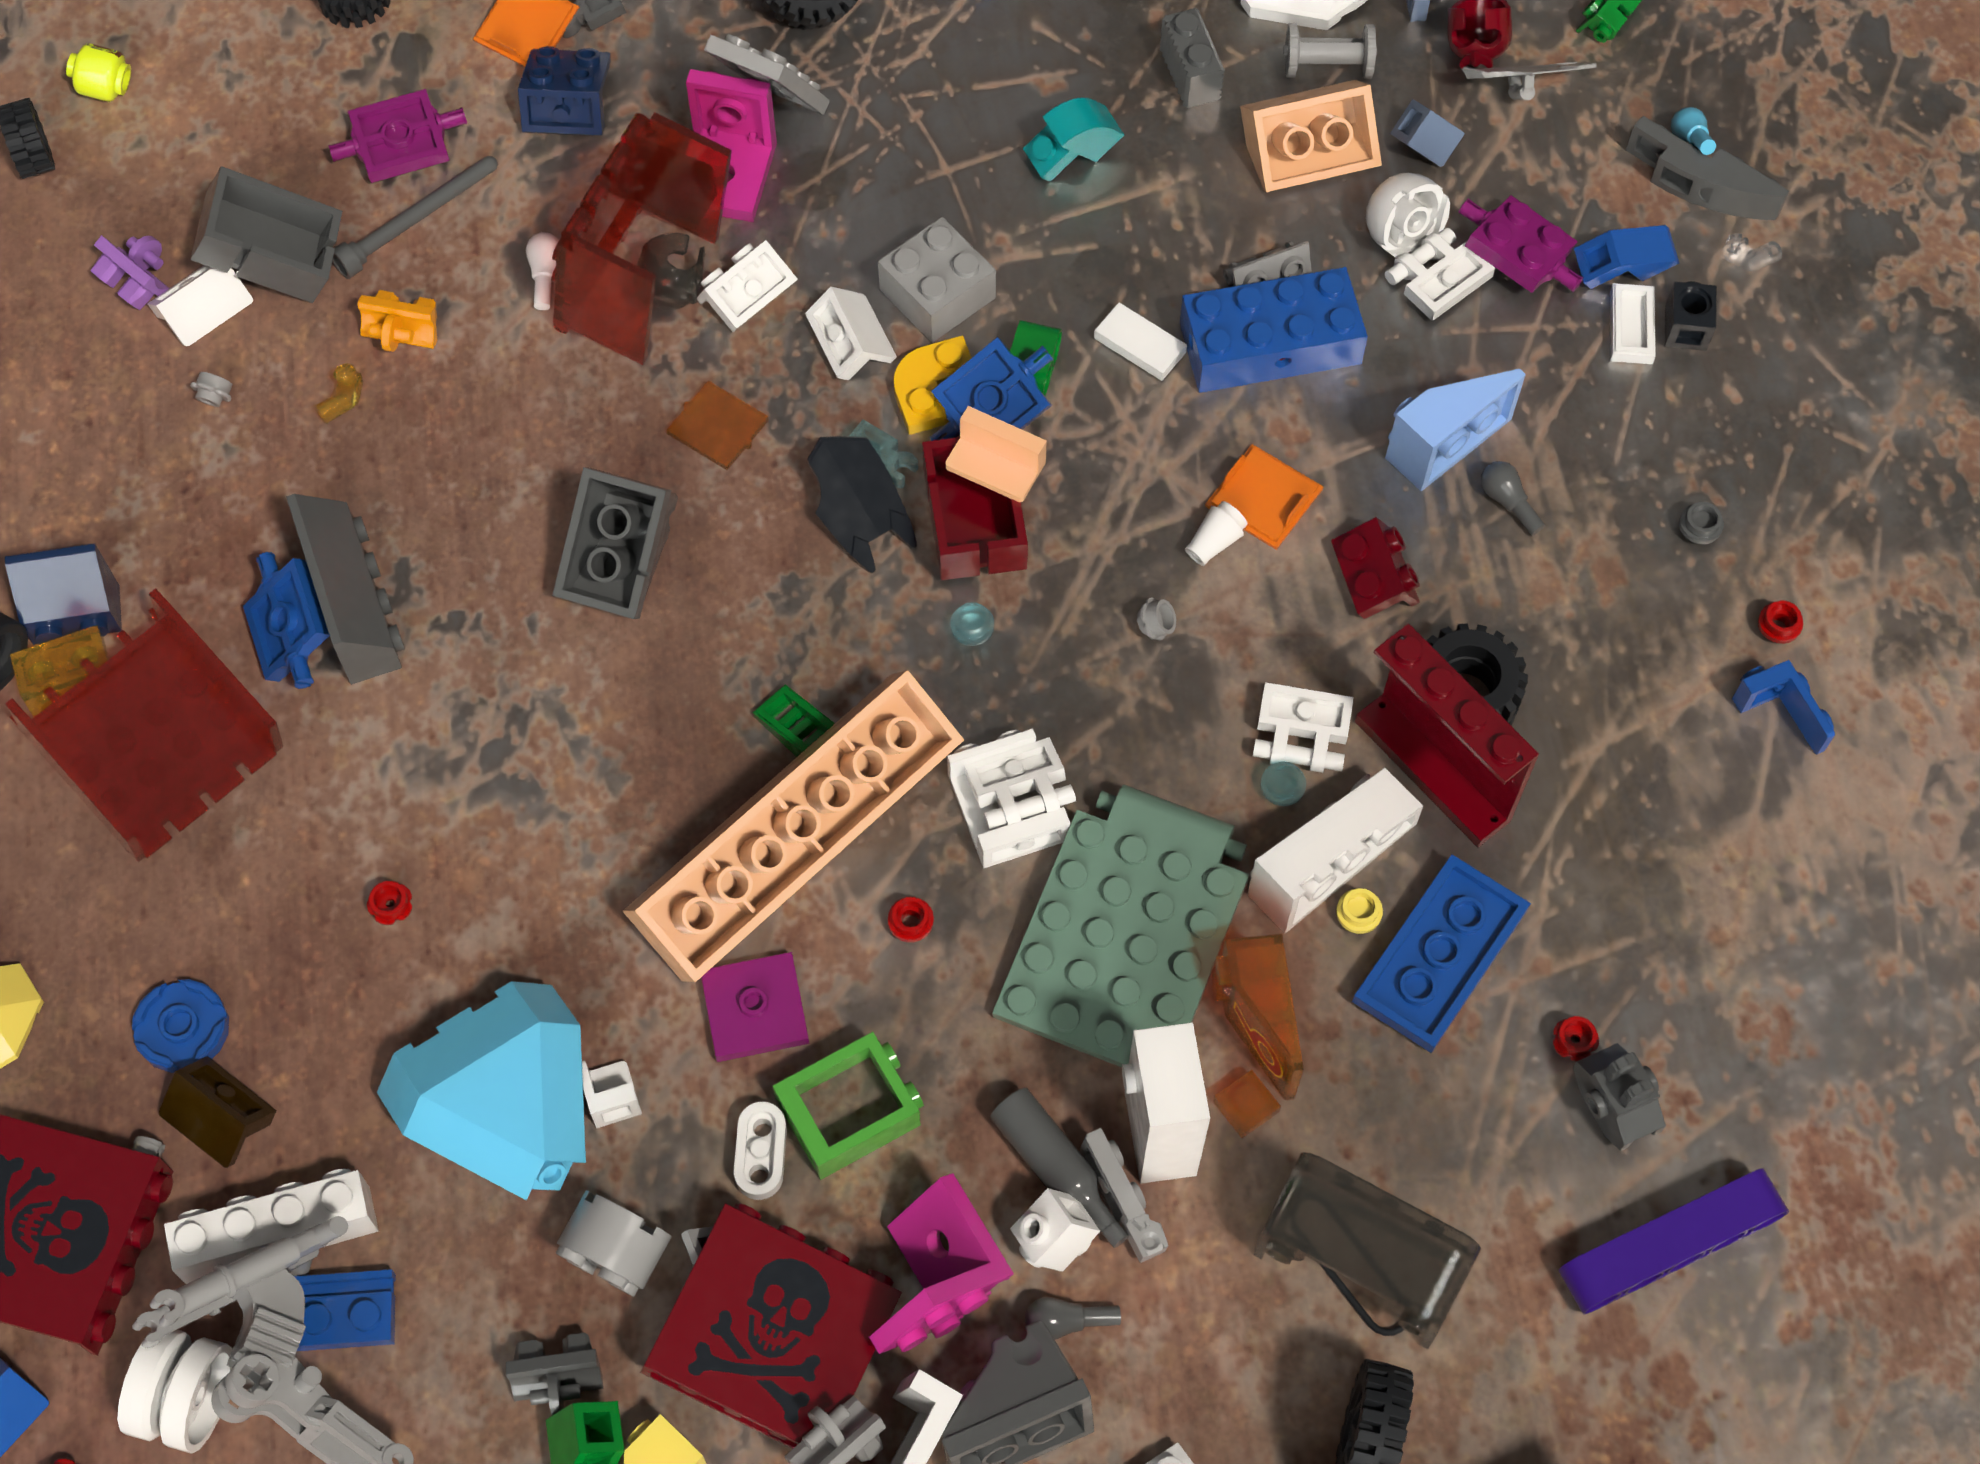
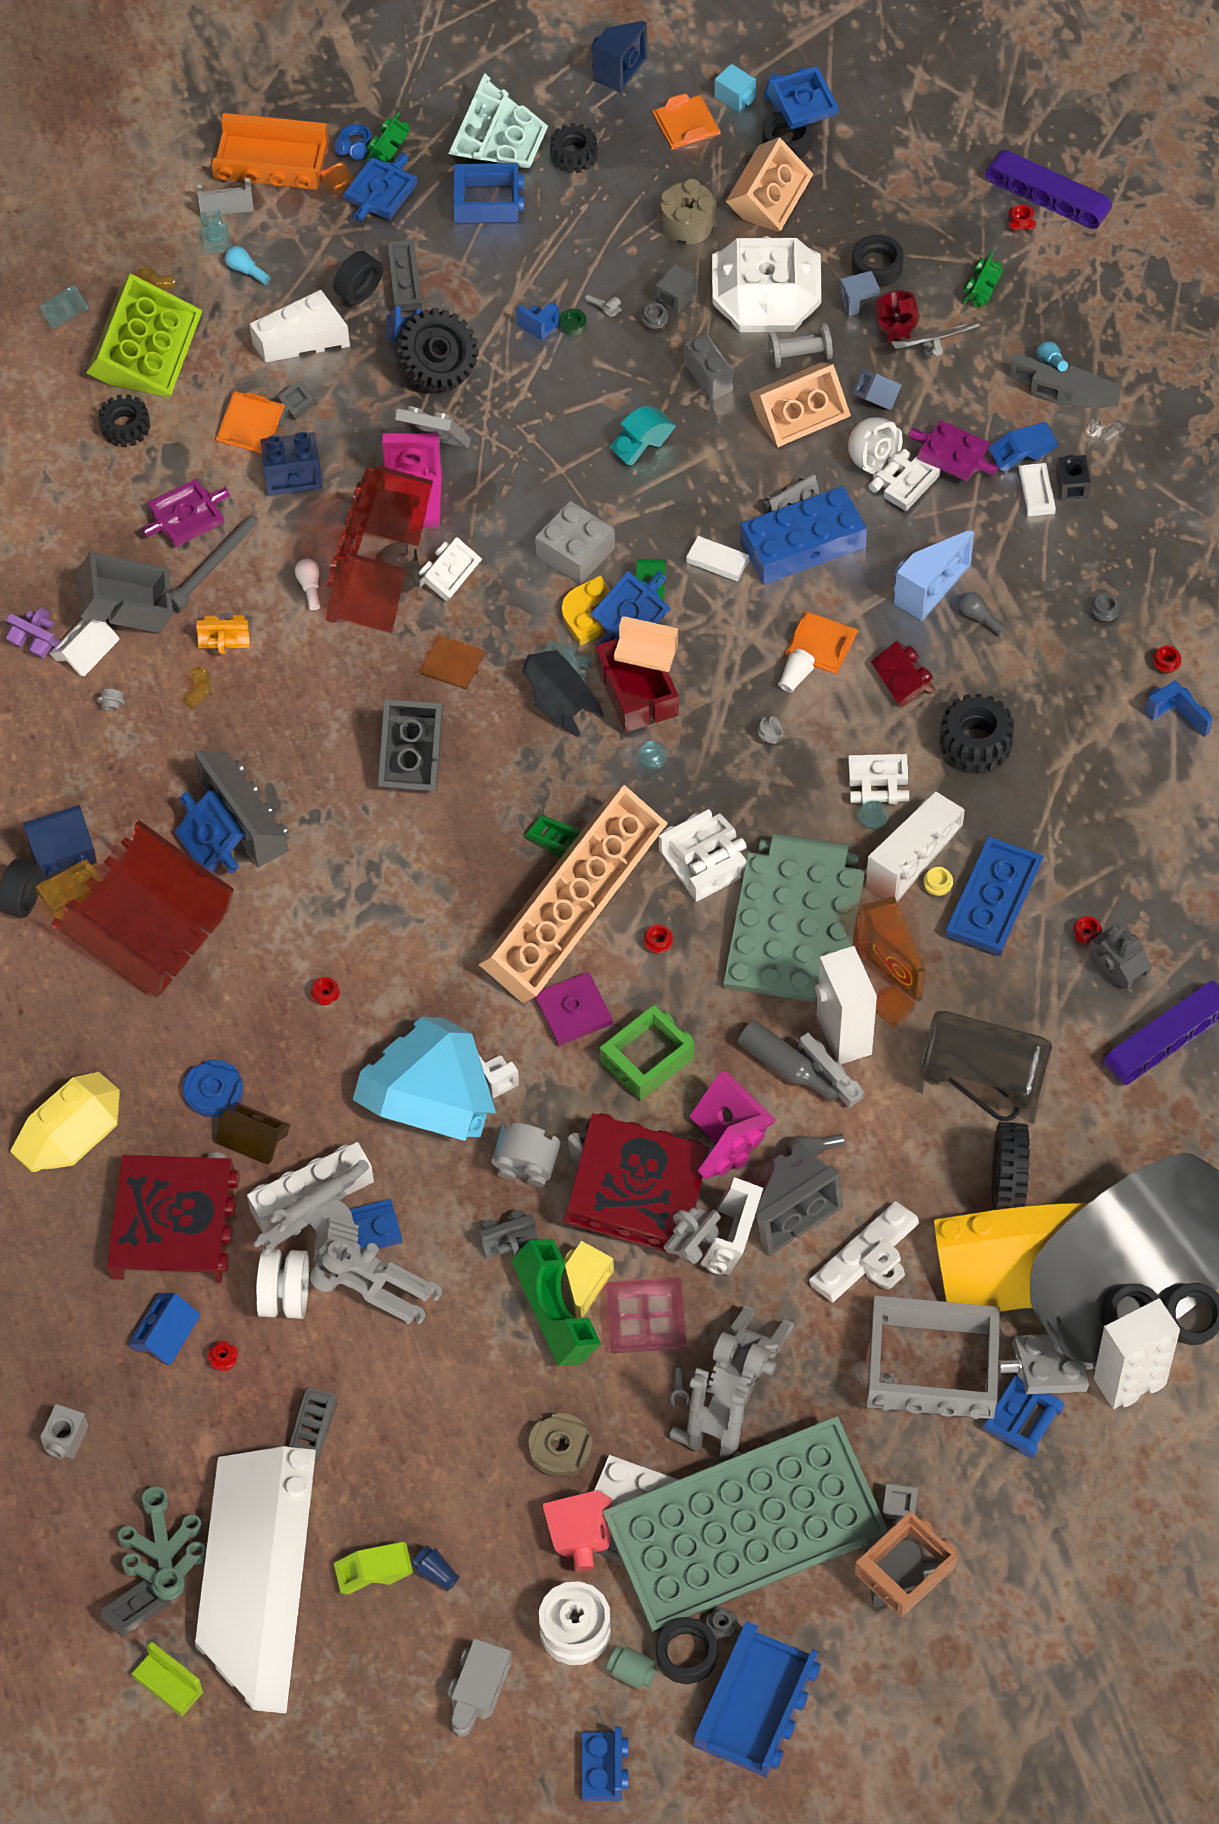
camera: 10 degrees left, 5 degrees down
white plate [734,1102,787,1200] -> none
white panel [805,287,897,380] -> none
white brick [1010,1188,1100,1272] -> none
dark red panel [1355,623,1539,848] -> none

